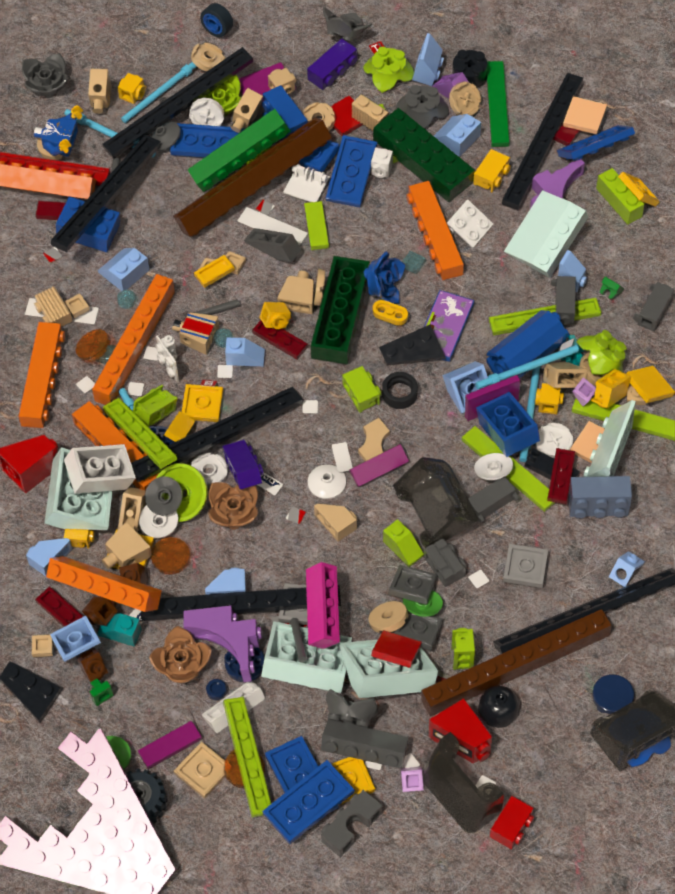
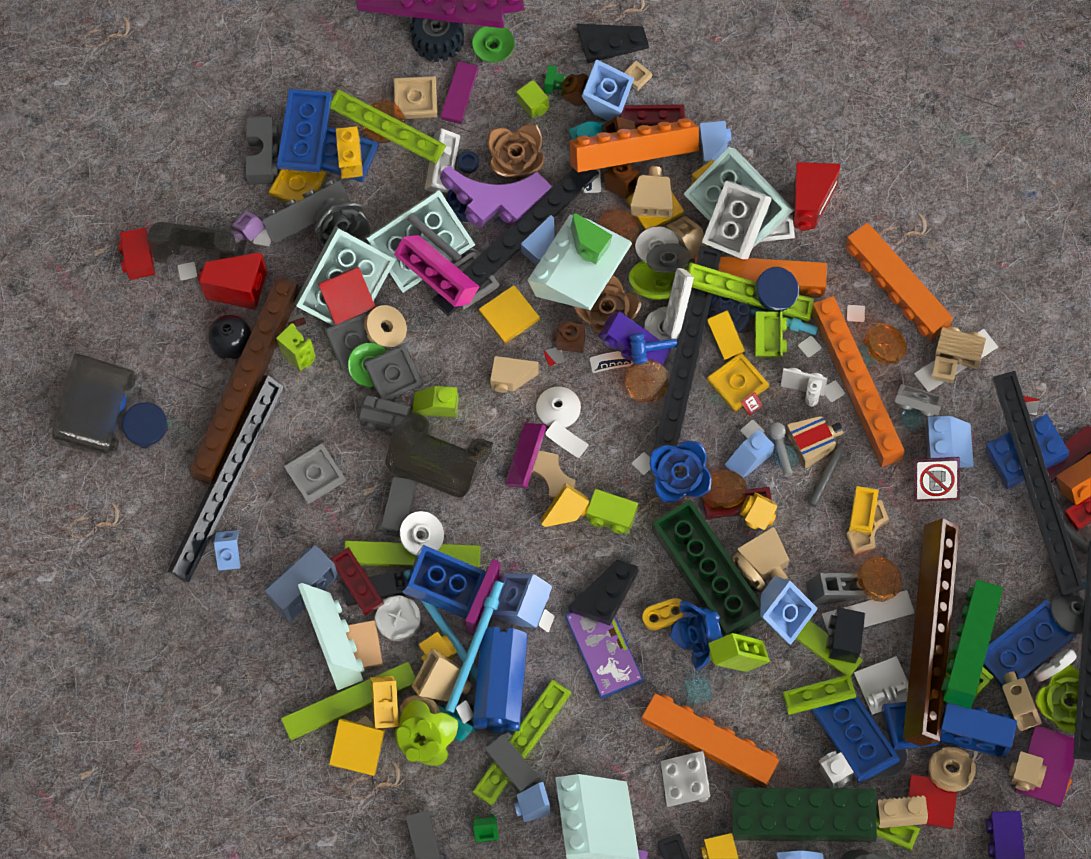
camera: 140 degrees right, 10 degrees up
light grey sticker [256,200,275,215] -> none
black tyre [382,372,418,409] -> none
white sticker [468,570,489,588] -> none
lavender slope [572,377,596,406] -> none
none -> yellow hinge [336,126,363,179]
none -> yellow tile [479,285,540,344]
none -> lime brick [516,80,549,119]
none -> light aqua slope [528,215,632,310]
none -> yellow slope [540,483,589,527]
none -> reddish brown brick [553,321,586,353]
none -> bright green slope [570,213,613,264]
none -> clear orange tile [624,359,669,403]
none -> blue piece [629,333,678,364]
none -> blue brick [649,441,711,502]
none -> white tile [662,268,694,339]
none -> clear orange tile [702,470,746,508]
none -> lime brick [708,633,770,672]
none -> dark blue tile [754,267,799,313]
none -> light blue slope [760,576,818,645]
none -> light grey piece [769,422,793,477]
none -> lime tile [782,674,856,715]
none -> black brick [826,607,865,663]
none -> clear orange tile [857,556,902,602]
none -> light grey plate [895,384,944,416]
none -> piece [914,457,960,502]

